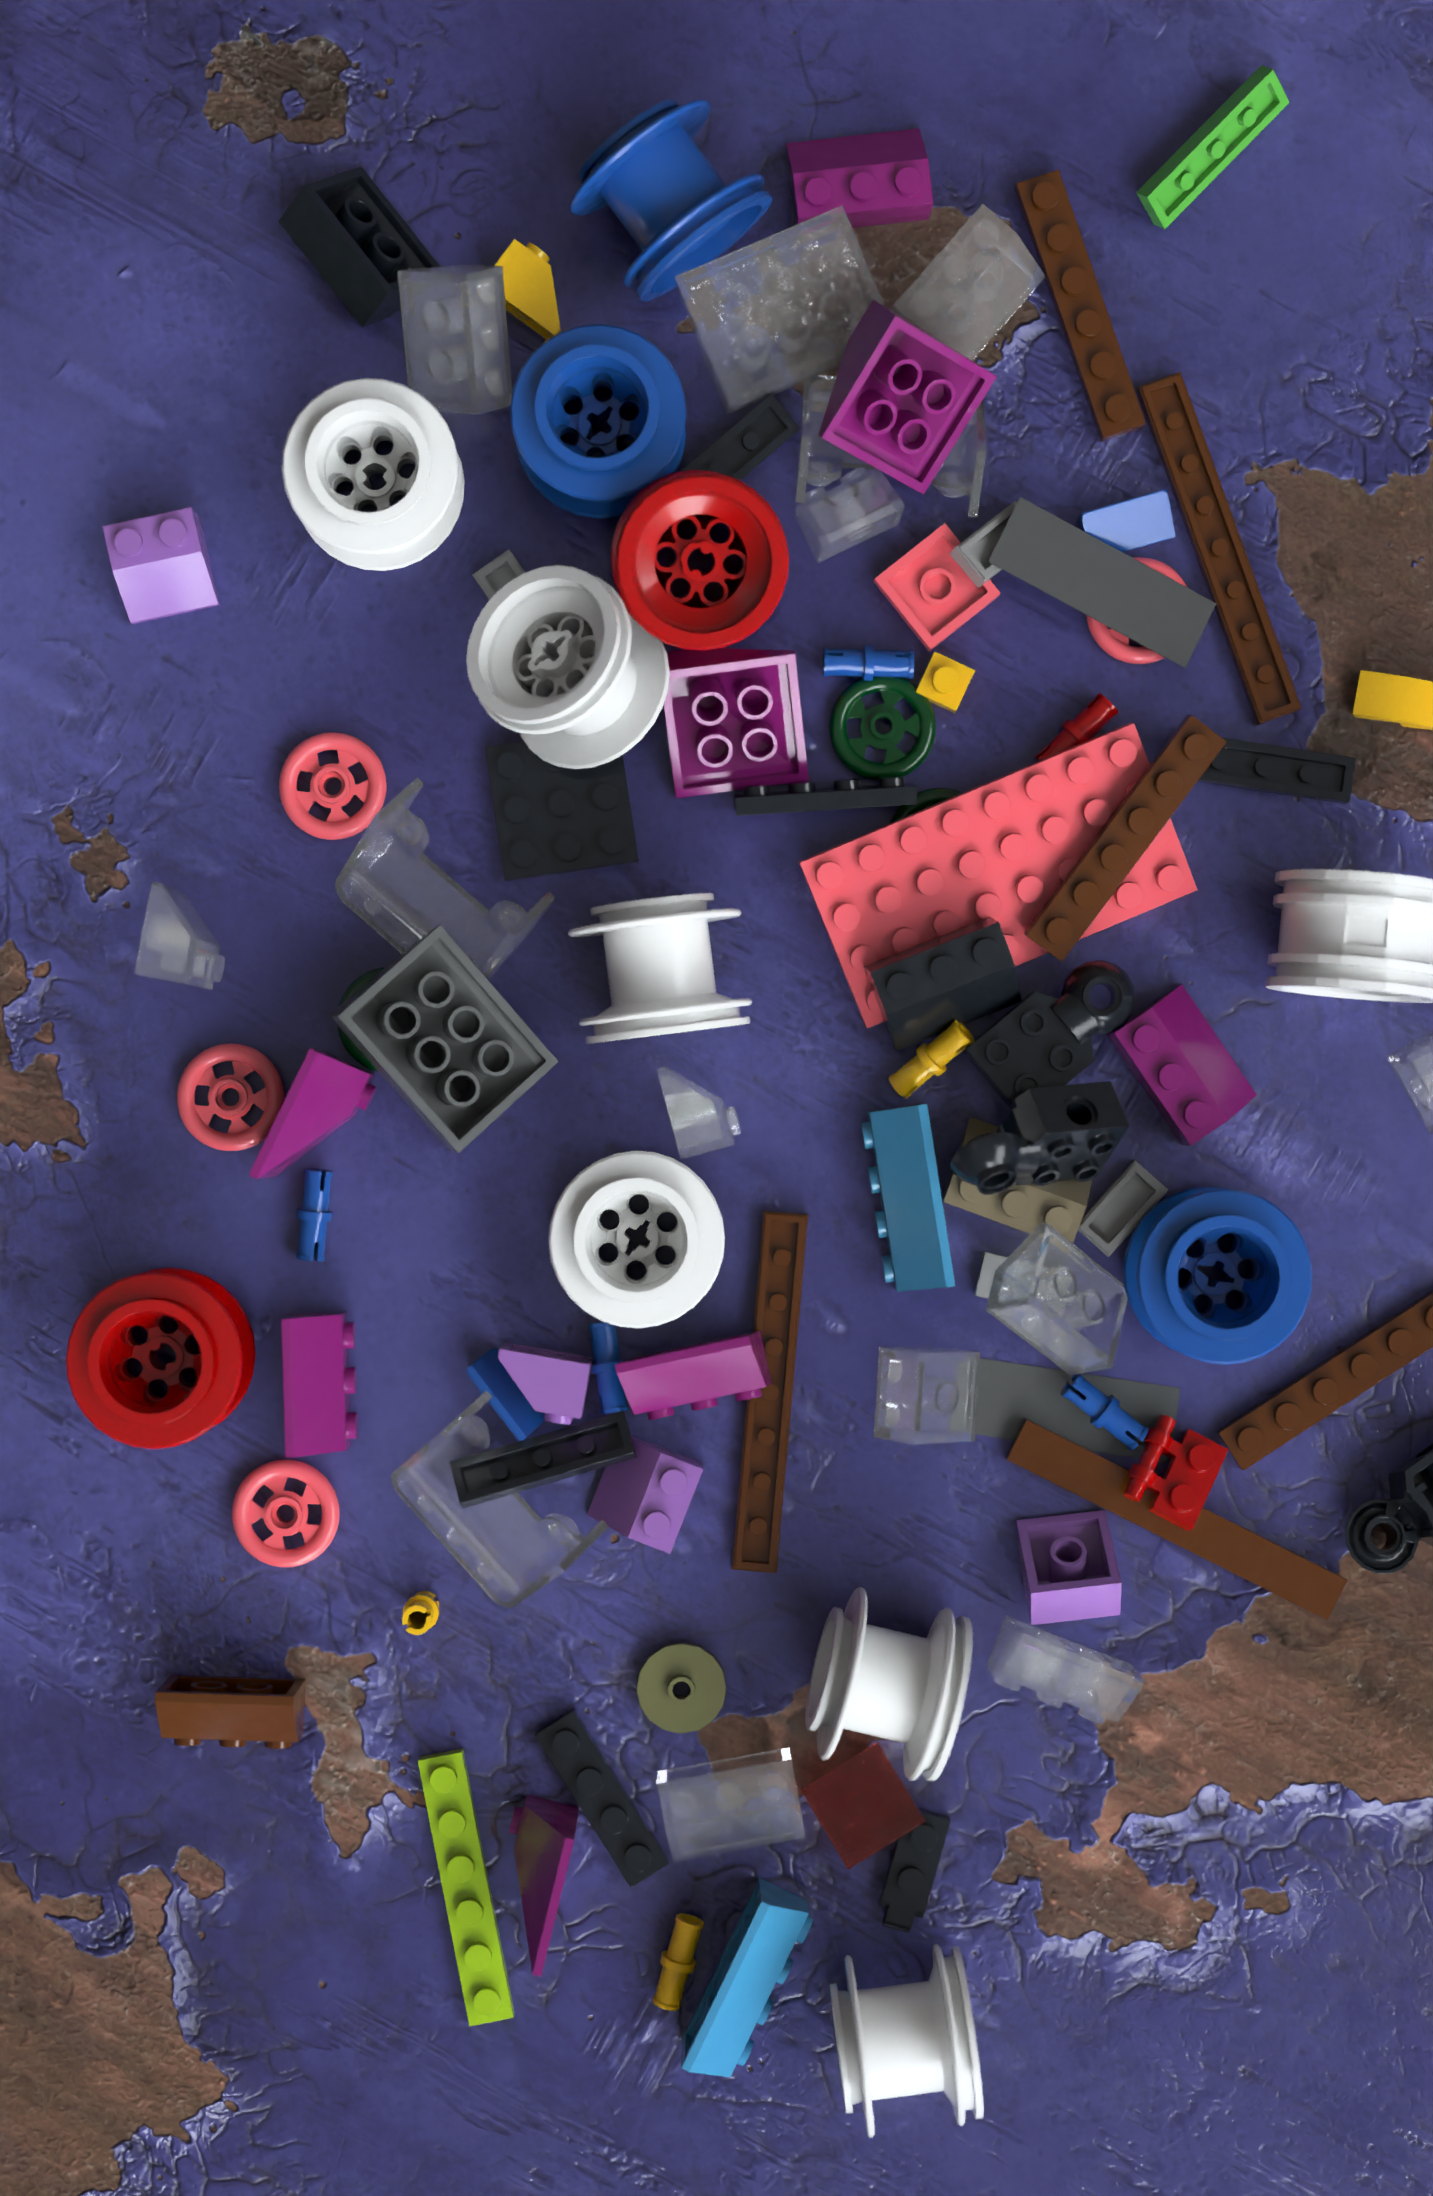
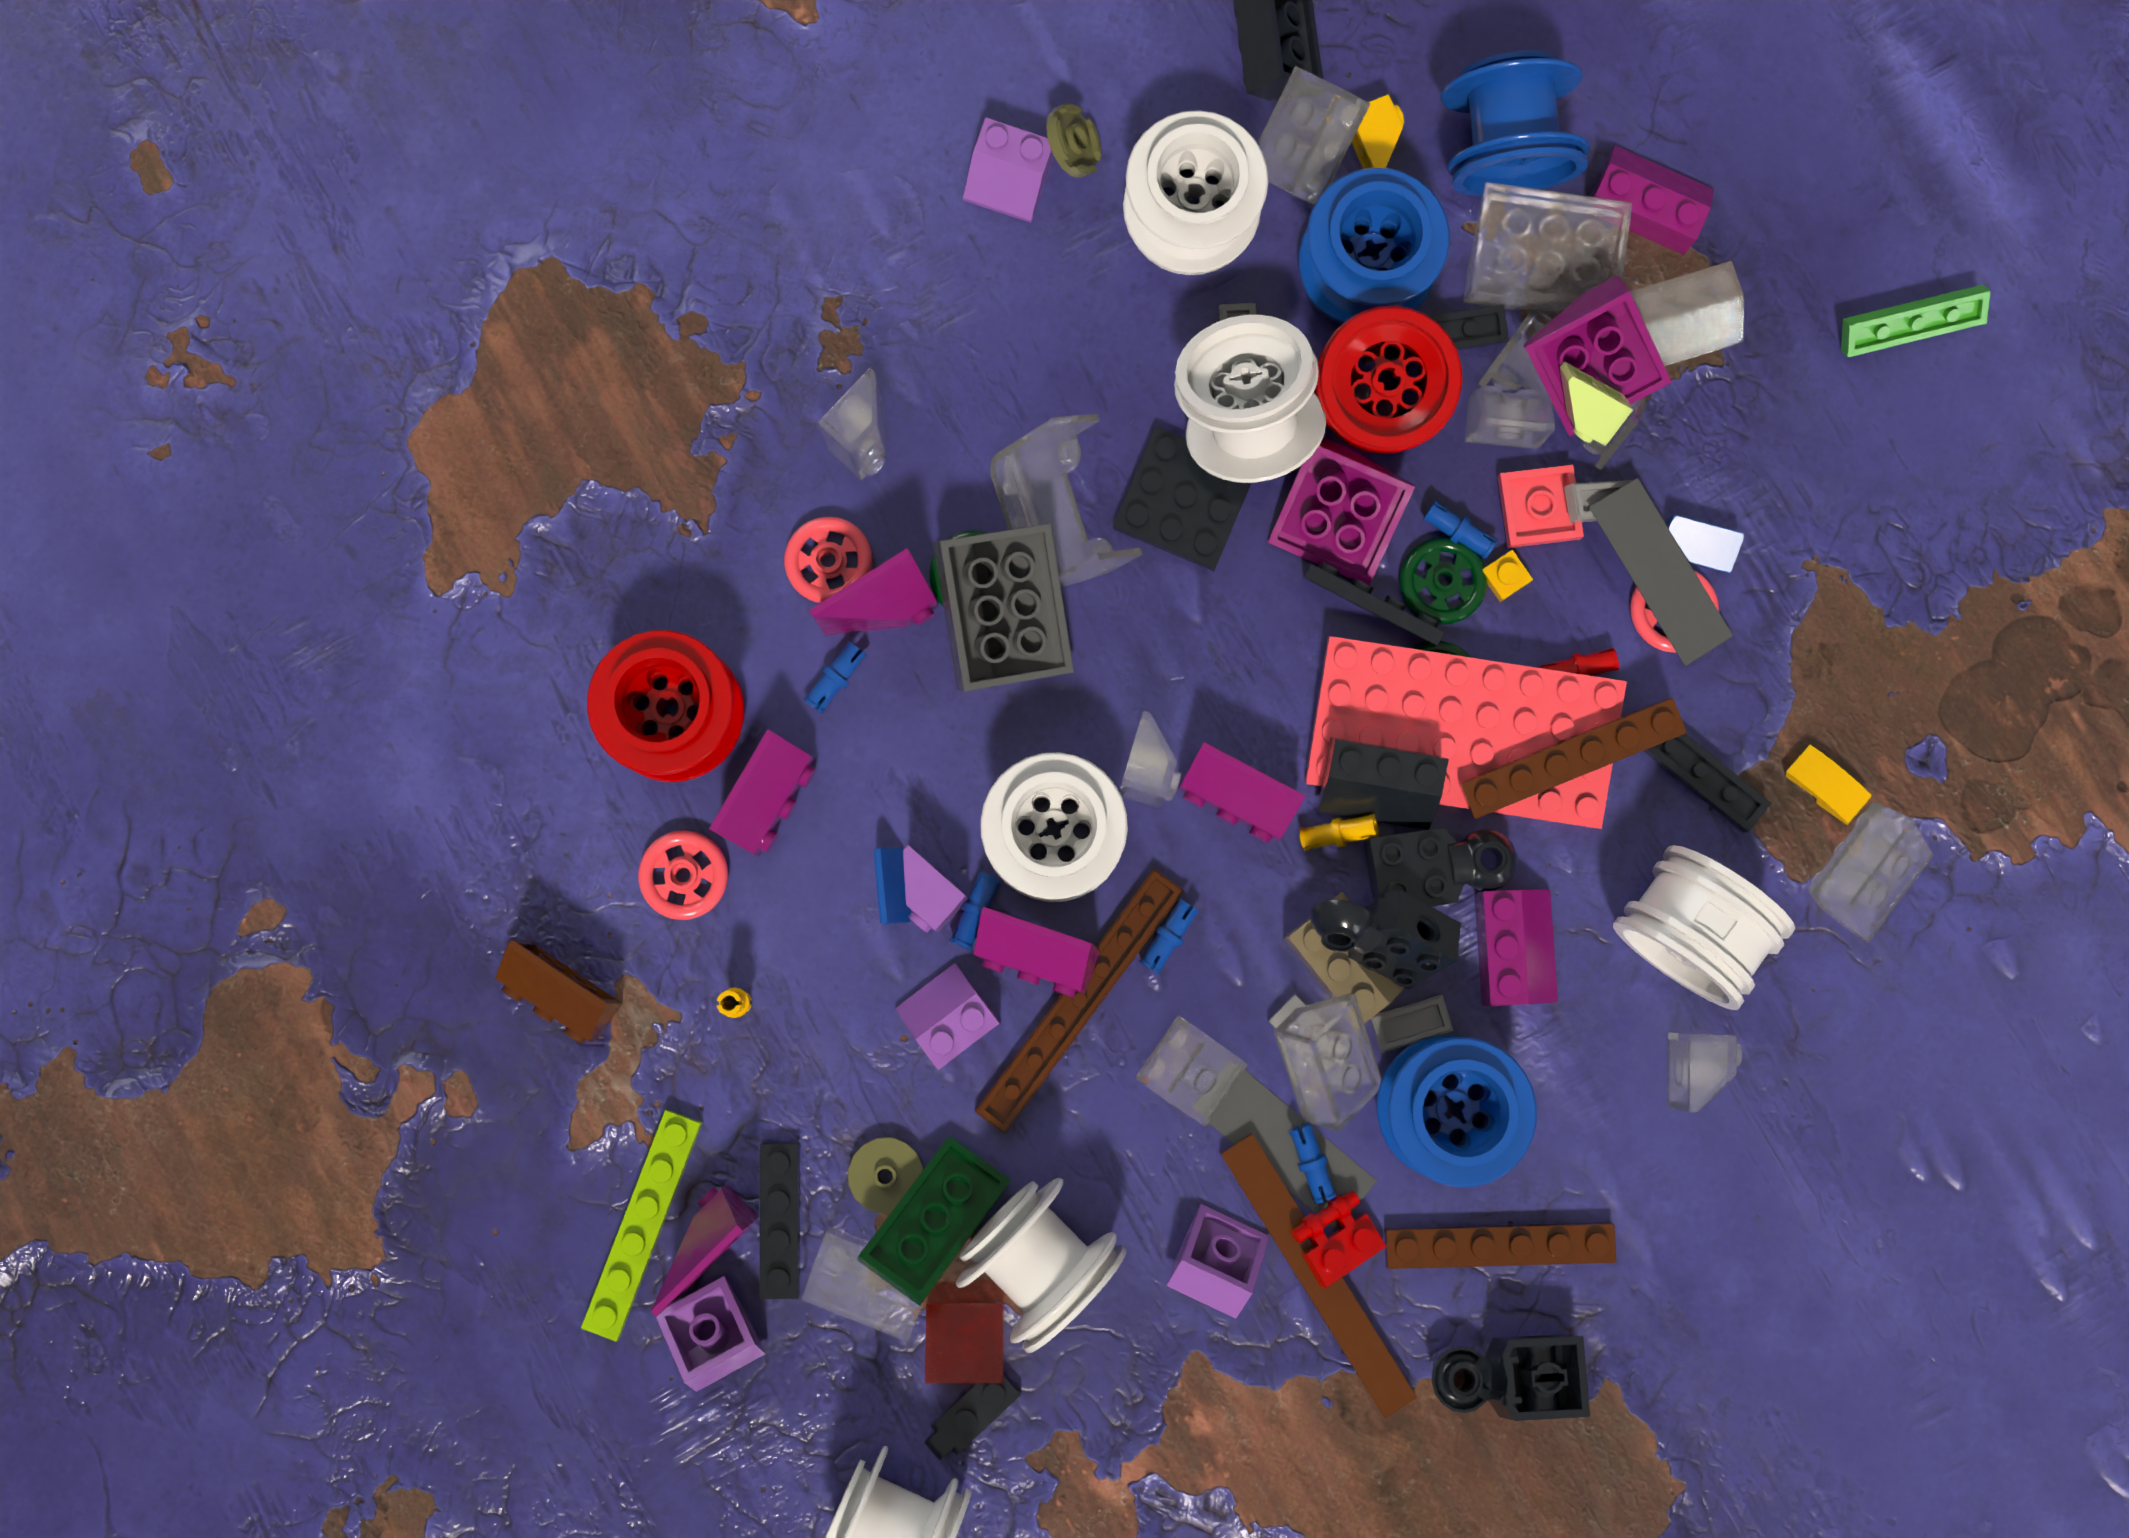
camera: 30 degrees right, 5 degrees down
coral plate [279,732,387,840] -> none
clear windscreen [391,1390,608,1608] -> none
black plate [450,1411,637,1509] -> none
white wheel [568,893,752,1044] -> none
yellow pin [652,1913,704,2011] -> none
dark azure slope [681,1878,813,2077] -> none
dark azure slope [861,1104,955,1292] -> none
clear slope [987,1615,1145,1724] -> none
reddish brown plate [1014,169,1146,442] -> none
reddish brown tile [1136,372,1302,725] -> none
none -> medium lavender slope [656,1276,765,1392]
none -> dark green plate [857,1136,1011,1306]
none -> olive plate [1046,102,1102,179]
none -> blue pin [1139,898,1200,974]
none -> magenta slope [1178,742,1306,843]
none -> yellowish green slope [1560,361,1633,446]

